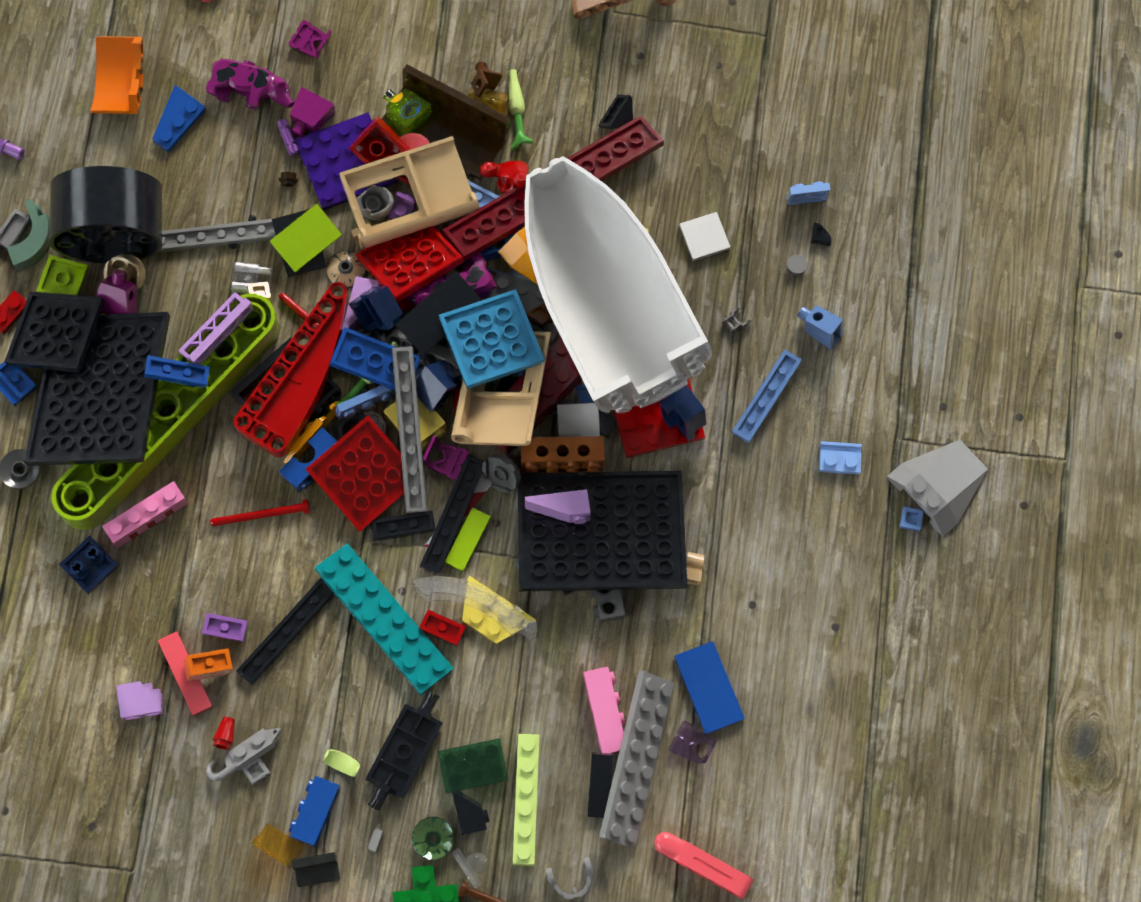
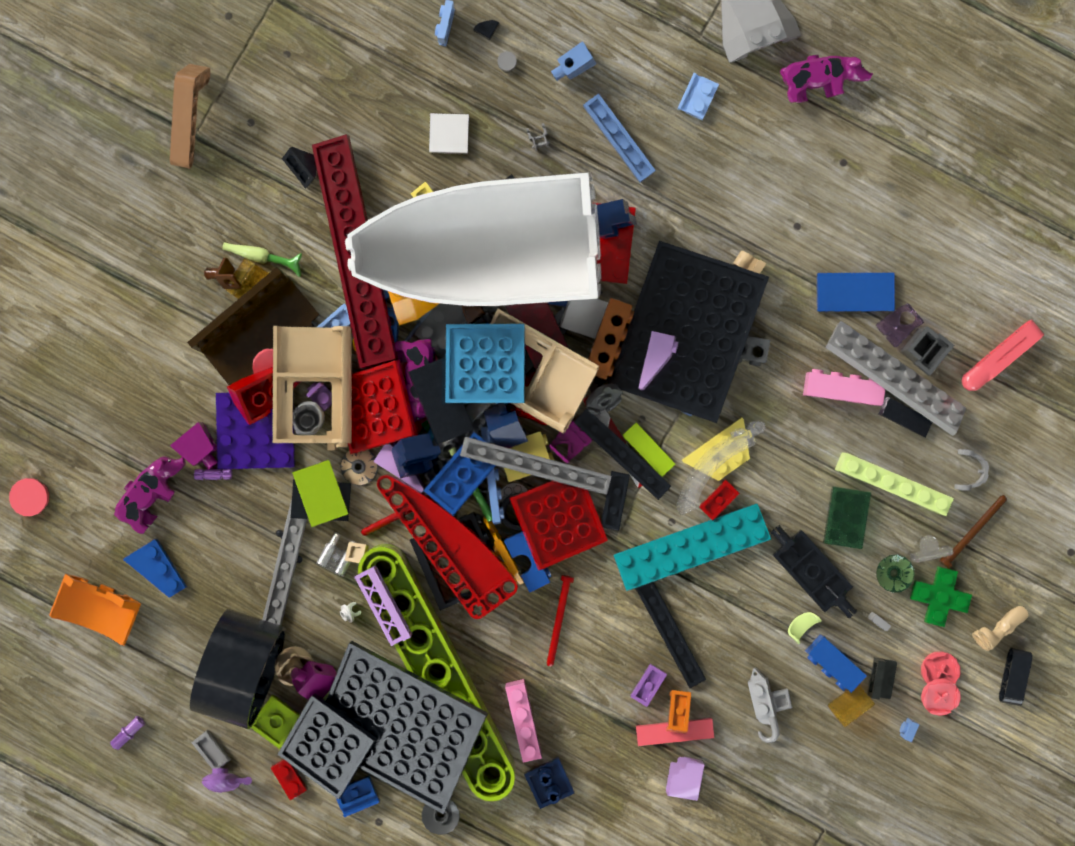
camera: 60 degrees left, 15 degrees up
sand green arch [7,199,50,272] -> none
blue plate [144,355,210,388] -> none
red cone [212,717,235,750] -> none
dark brown plate [278,172,298,187] -> none
magenta piece [288,20,332,59] -> none
clear neon green torso [383,89,432,135] -> none
black slope [452,788,490,835] -> none
red head [479,160,529,194] -> none
medium blue plate [899,506,924,532] -> none
none -> white plate [340,602,361,623]
none -> magenta animal [780,55,873,103]
none -> dark grey plate [900,326,955,376]

